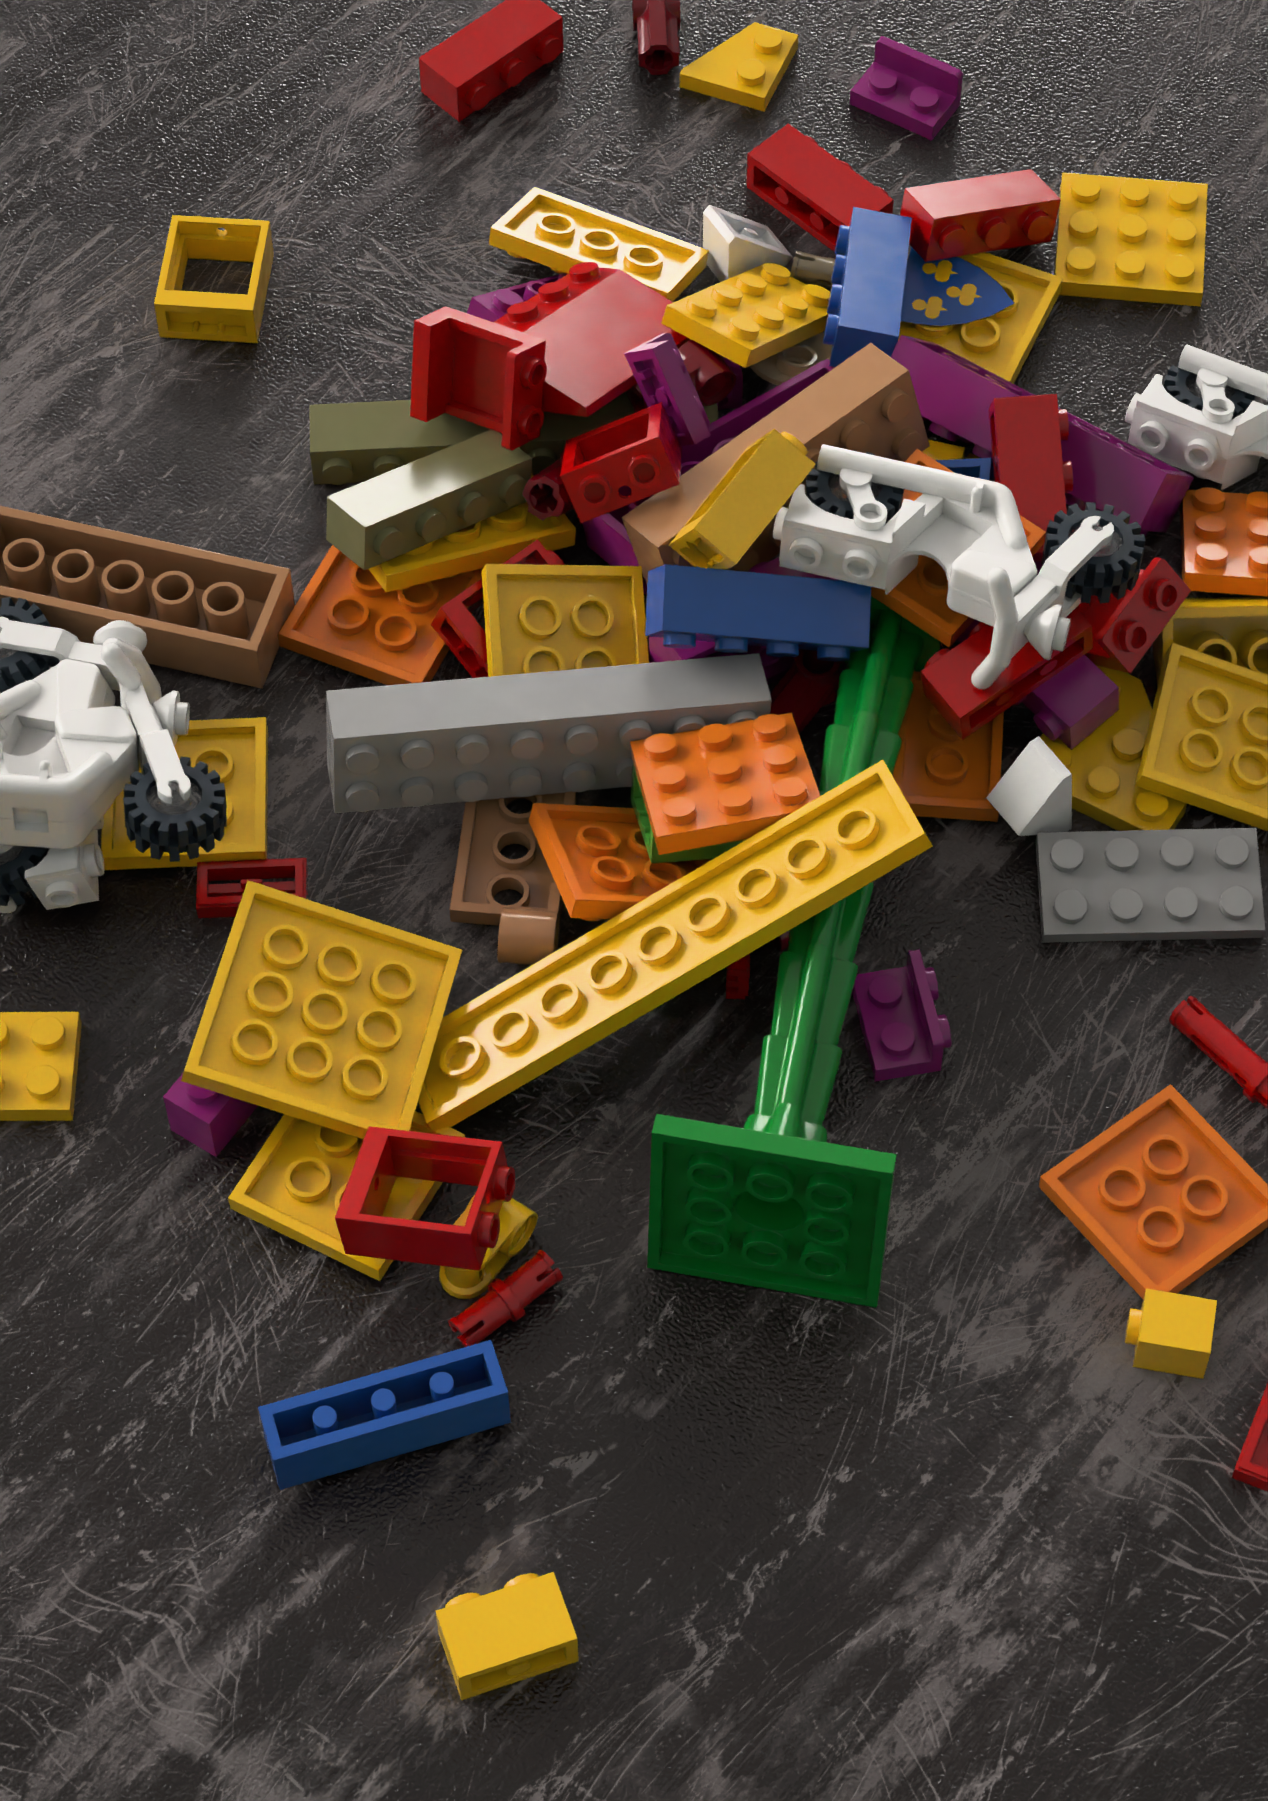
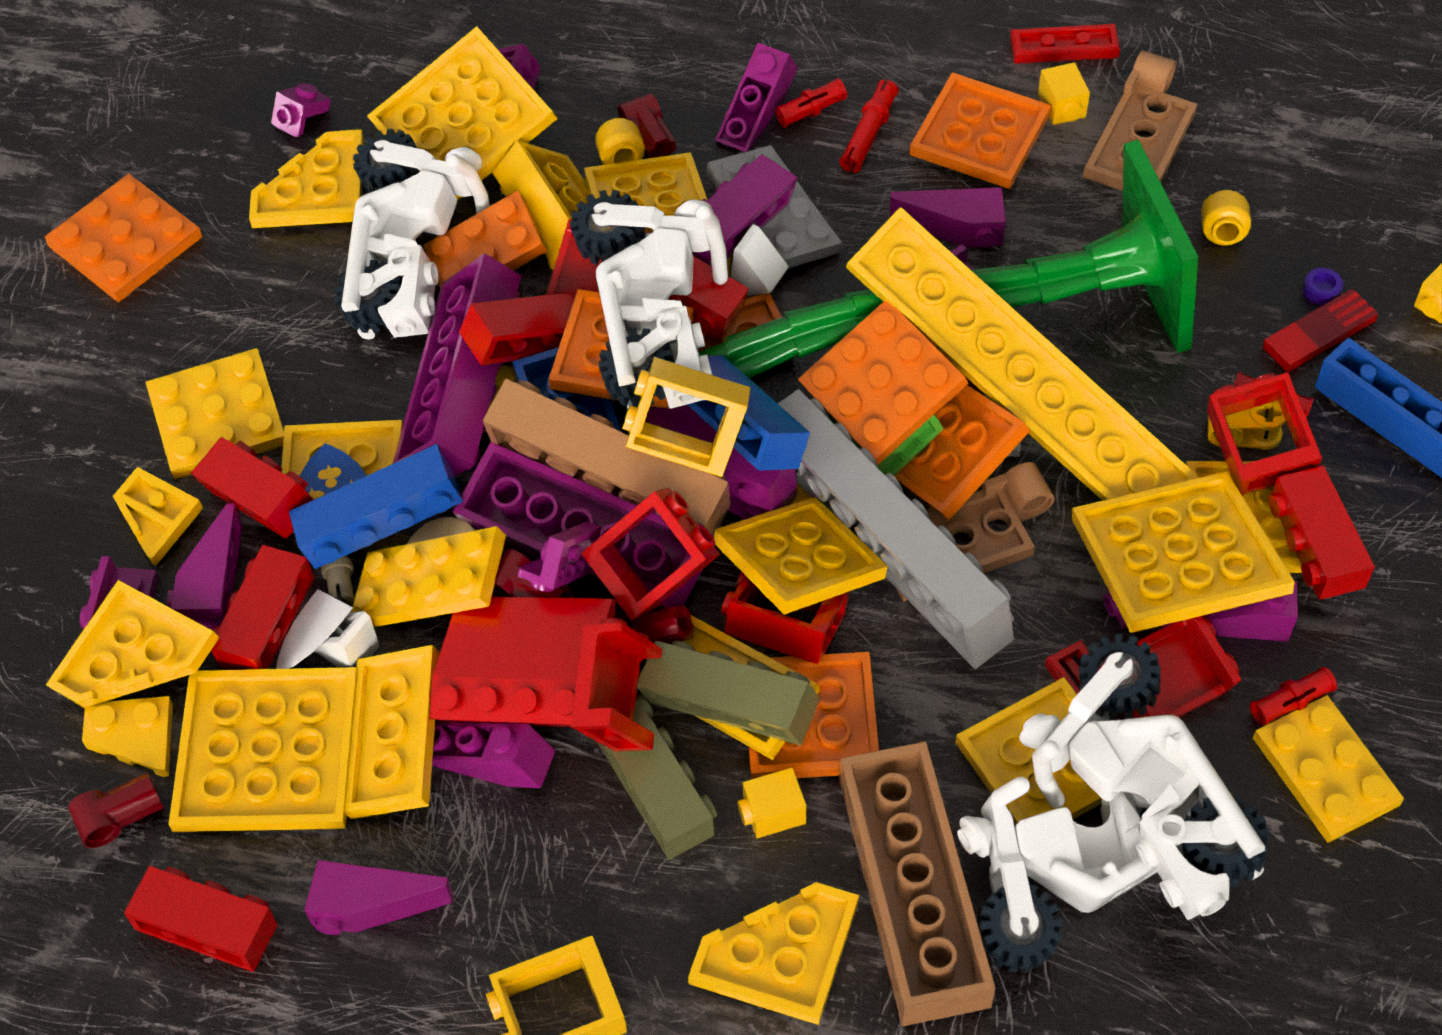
camera: 115 degrees left, 0 degrees up
none -> yellow plate [46,580,220,708]
none -> yellow wing [113,467,203,566]
none -> magenta slope [167,504,243,629]
none -> yellow plate [169,667,357,832]
none -> white sticker [276,589,353,669]
none -> magenta slope [304,860,454,935]
none -> yellow plate [688,882,859,1025]
none -> magenta brick [692,154,798,266]
none -> yellow brick [737,768,806,839]
none -> magenta slope [889,187,1006,248]
none -> medium nougat hinge [1083,50,1197,191]
none -> red panel [1117,616,1241,718]
none -> yellow head [1201,190,1251,246]
none -> red pin [1250,666,1337,726]
none -> tile [1262,288,1378,372]
none -> red brick [1269,465,1375,600]
none -> dark purple tile [1302,268,1343,306]

